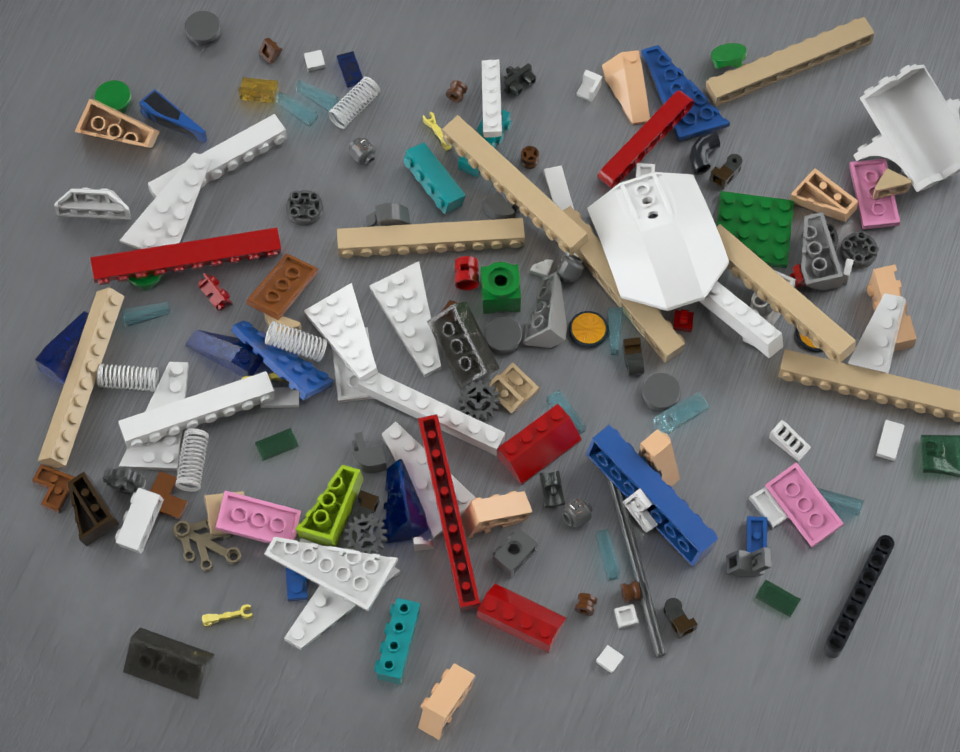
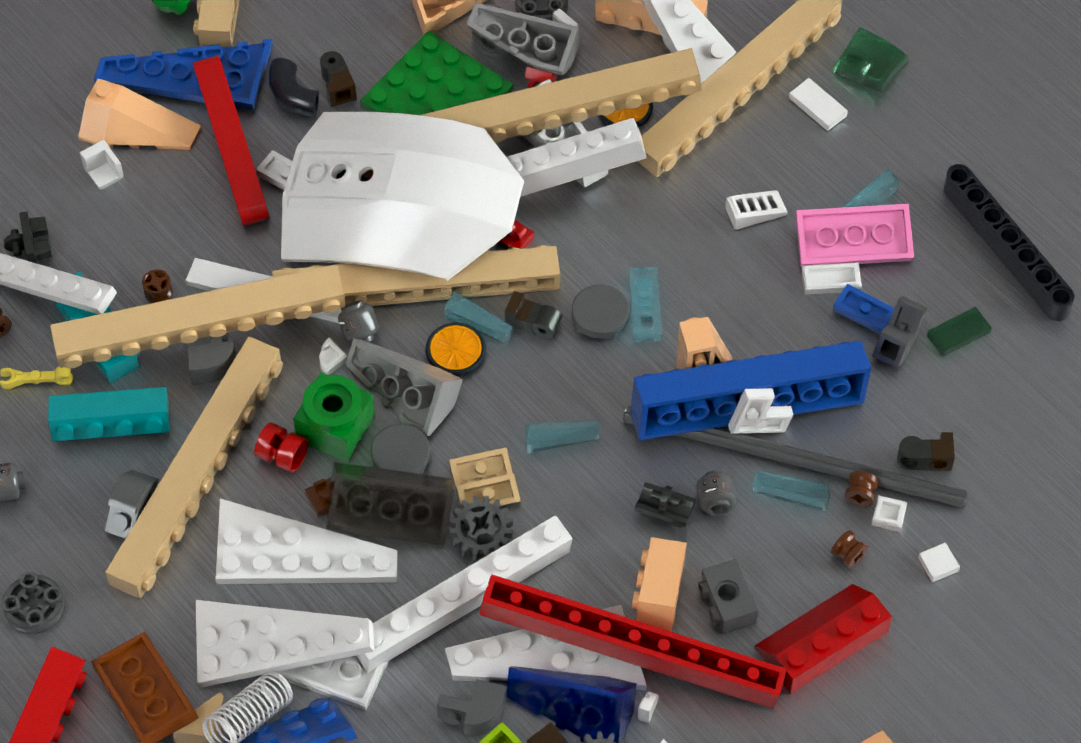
camera: 60 degrees left, 5 degrees down
red slope [497,404,582,485] -> none

